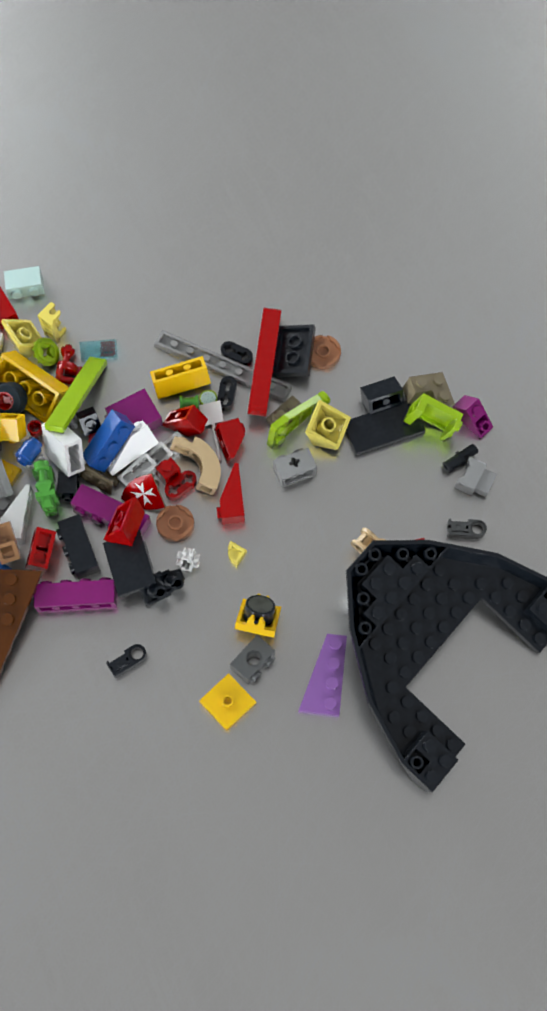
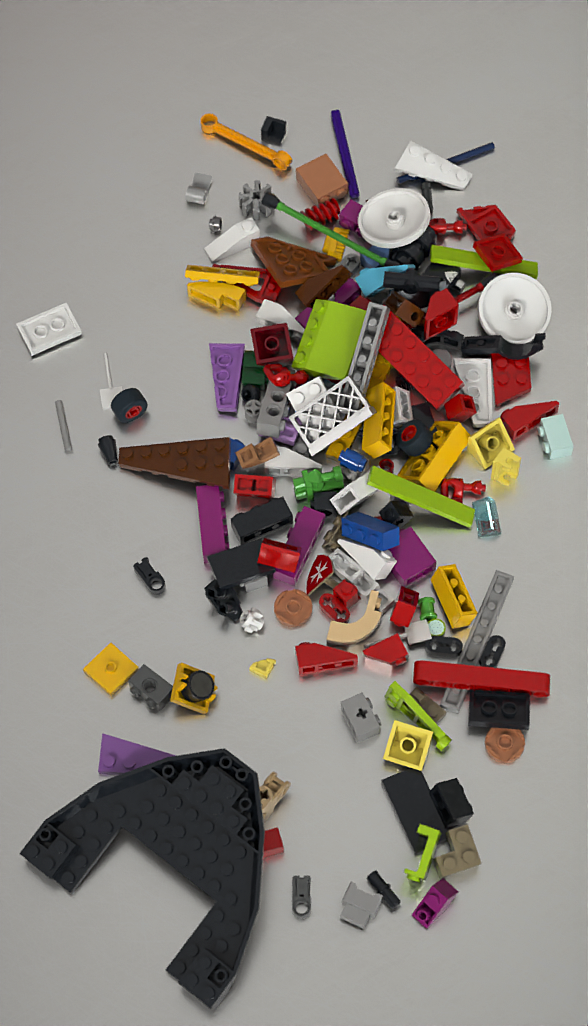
camera: 90 degrees right, 5 degrees down
lime gear [31,337,59,367] -> none

